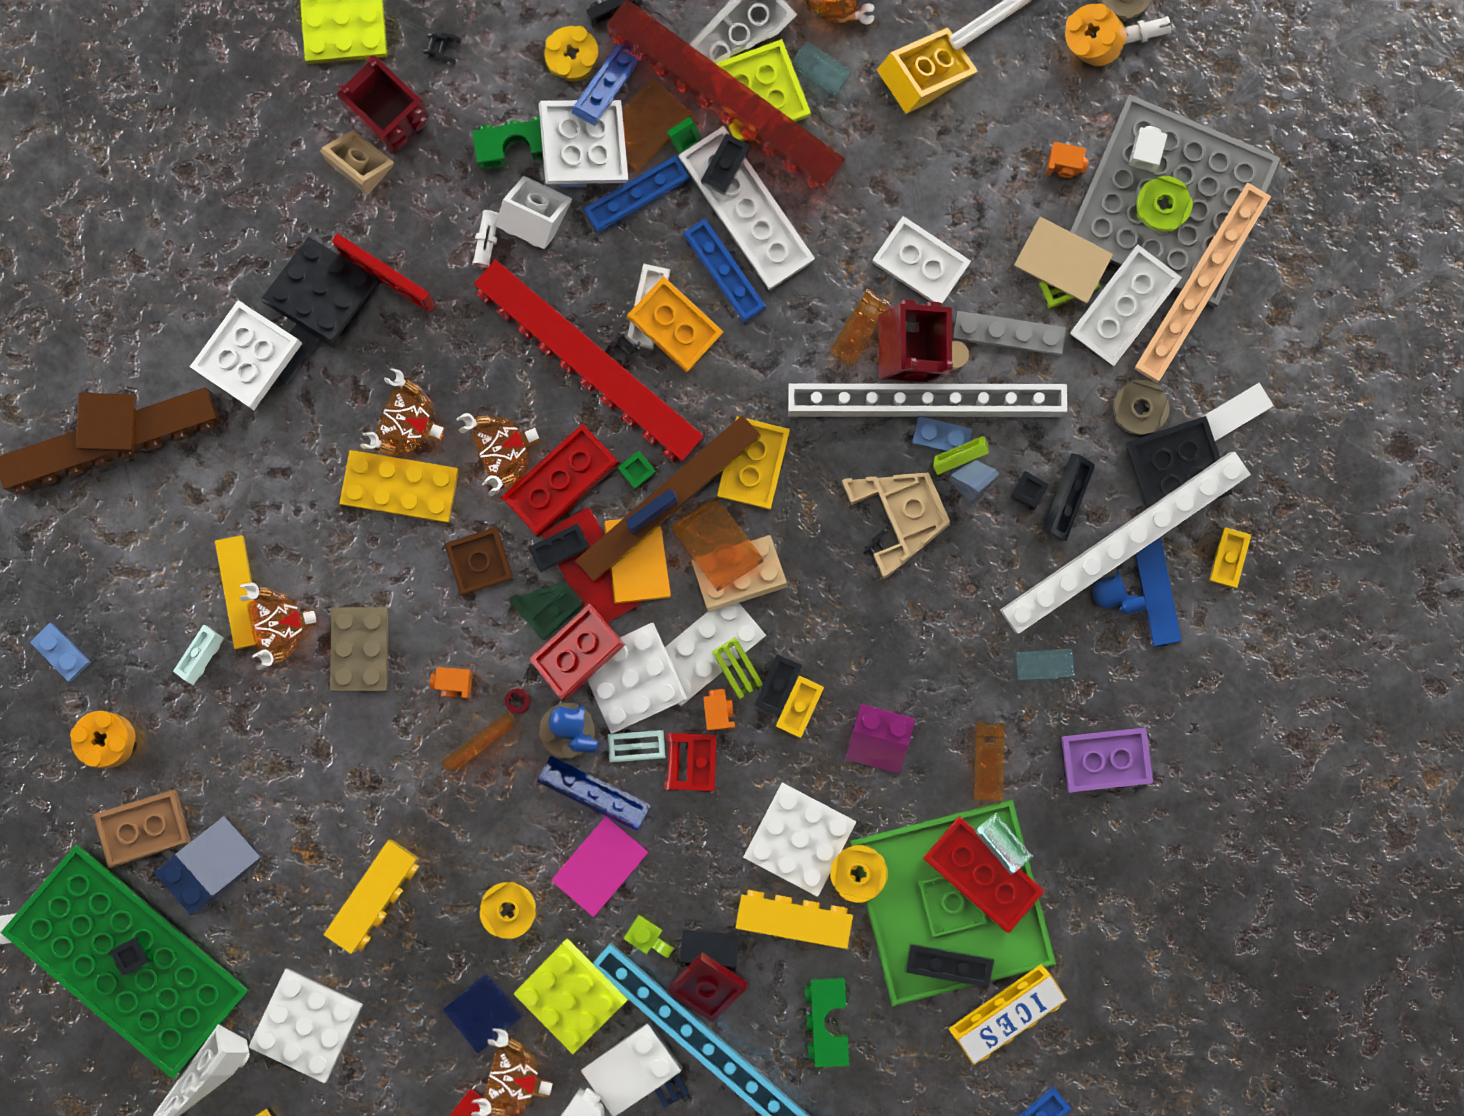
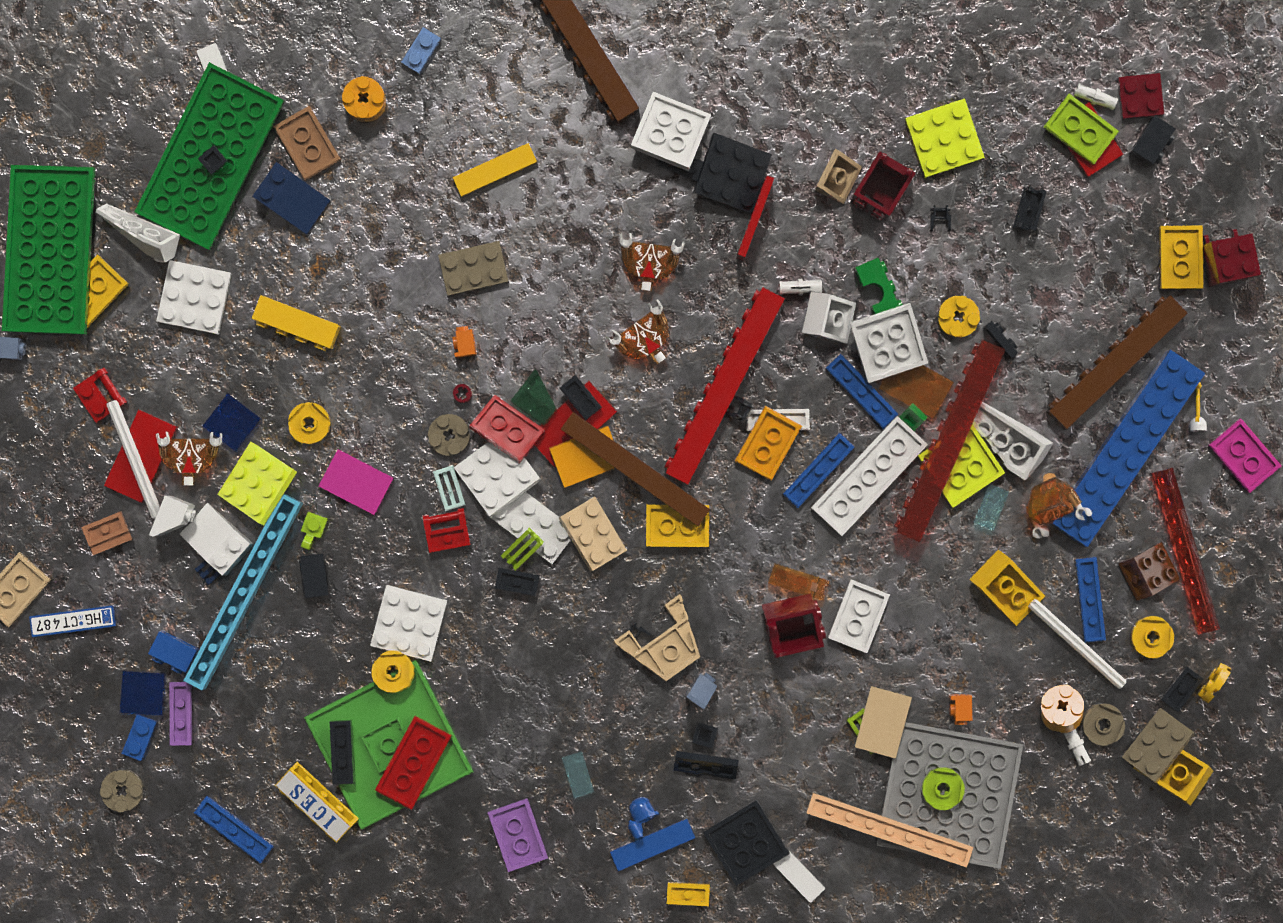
camera: 75 degrees right, 5 degrees up
reddish brown tile [76,393,137,451] -> none
light aqua plate [173,625,224,685] -> none
clear orange torso [240,582,316,670] -> none
yellow plate [339,450,459,523] -> none
clear orange tile [440,711,519,772] -> none
reddish brown tile [444,527,514,597] -> none
red tile [501,423,620,537] -> none
clear blue tile [537,755,650,831] -> none
blue piece [549,706,597,753] -> none
blue tile [571,36,647,126] -> none
green plate [617,450,656,490] -> none
dark blue tile [626,489,678,535] -> none
dark red plate [667,952,747,1023] -> none
clear orange tile [671,497,764,592] -> none
black plate [701,133,750,196] -> none
orange brick [703,689,735,731] -> none
yellow brick [735,890,853,949] -> none
yellow plate [775,676,824,738] -> none
white brick [788,384,1067,417] -> none
green arch [805,977,849,1067] -> none
magenta slope [845,704,915,774] -> none
medium blue plate [912,416,972,452] -> none
lime tile [934,436,989,475] -> none
light grey plate [952,311,1066,356] -> none
tan tile [952,341,969,370] -> none
clear orange plate [973,722,1005,801] -> none
clear light blue tile [975,813,1033,875] -> none
white brick [1000,452,1251,634] -> none
white plate [1069,244,1182,366] -> none
dark tan plate [1113,380,1170,436] -> none
white brick [1128,126,1167,173] -> none

